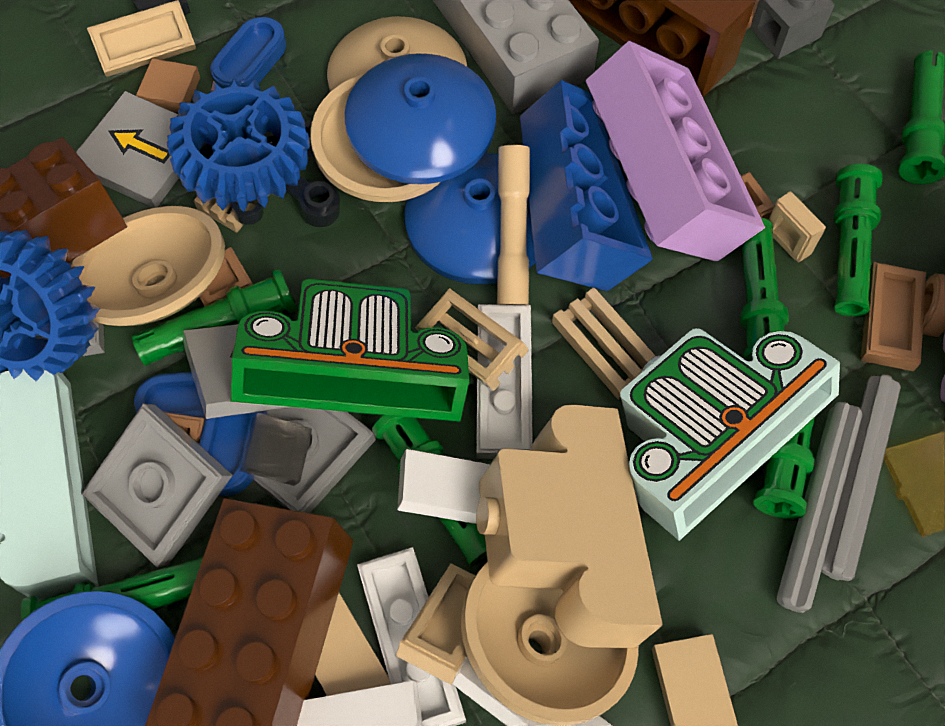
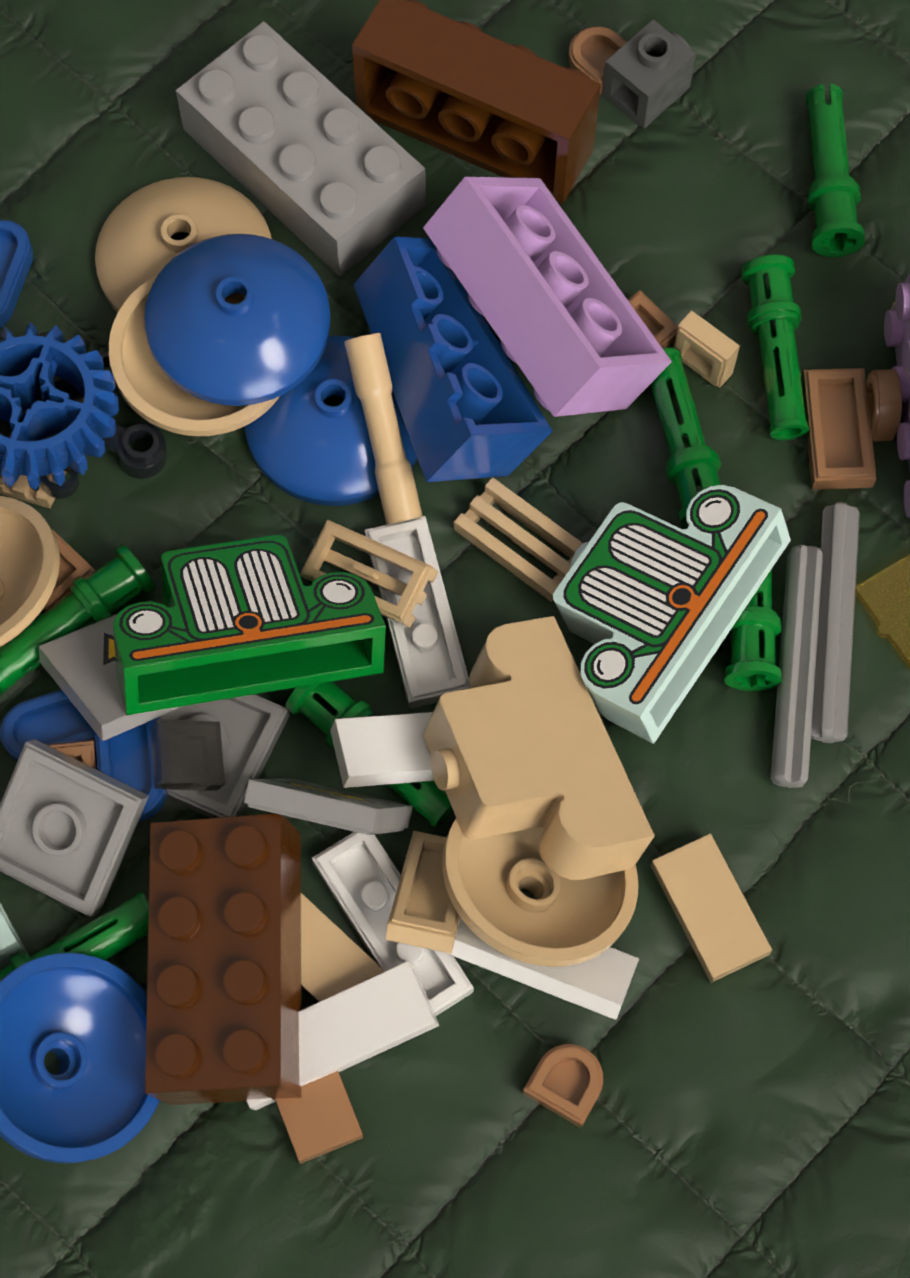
camera: 15 degrees left, 5 degrees up
none -> light grey tile [244,778,413,835]

